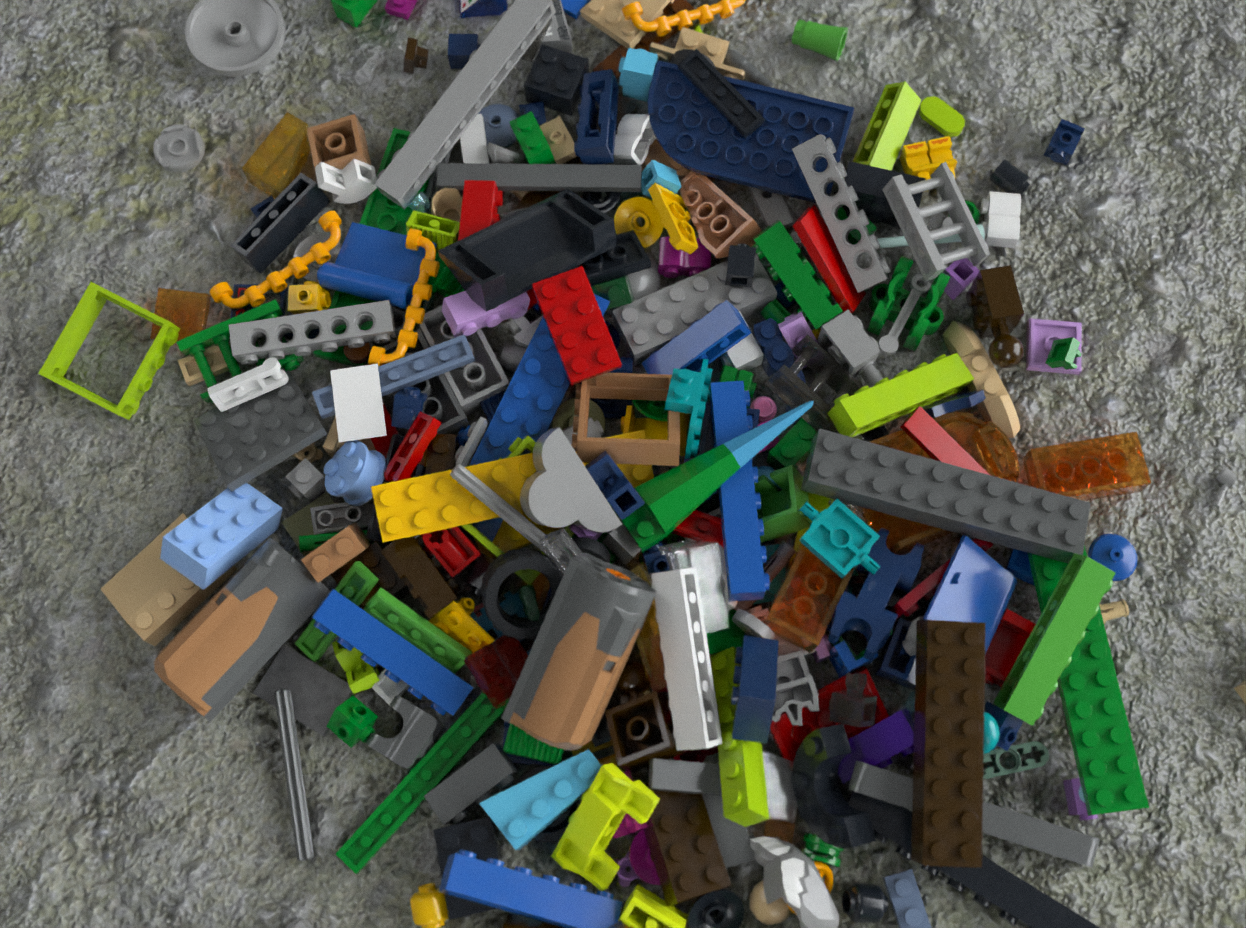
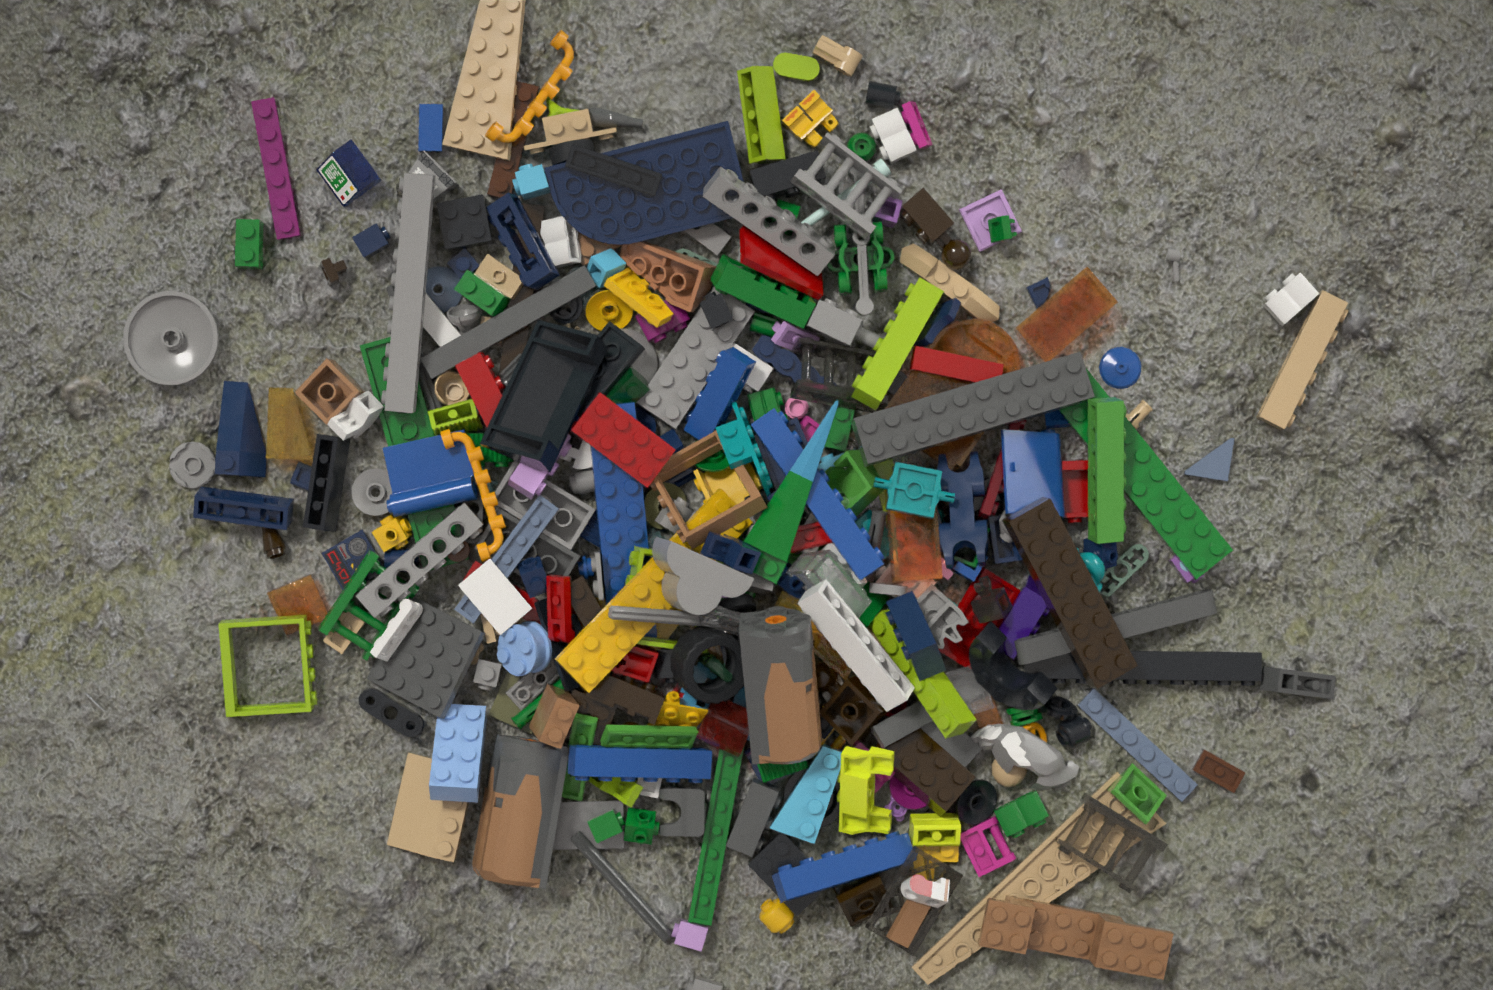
camera: 35 degrees left, 15 degrees up
light orange bar [209,211,342,309] -> none
clear light blue hinge [408,191,430,213] -> none
bright green plant [792,20,848,62] -> none
dark blue brick [1044,119,1085,165] -> none
none -> dark blue brick [193,486,294,530]
none -> dark blue wedge [215,381,267,478]
none -> dark brown cone [261,527,286,559]
none -> black piece [359,688,424,737]
none -> green brick [587,809,625,843]
none -> lavender brick [671,918,708,952]
none -> tan piece [812,35,863,77]
none -> dark pink plate [901,101,933,149]
none -> dark blue tile [1026,277,1050,309]
none -> black gear [1041,696,1078,721]
none -> sand blue tile [1184,438,1235,482]

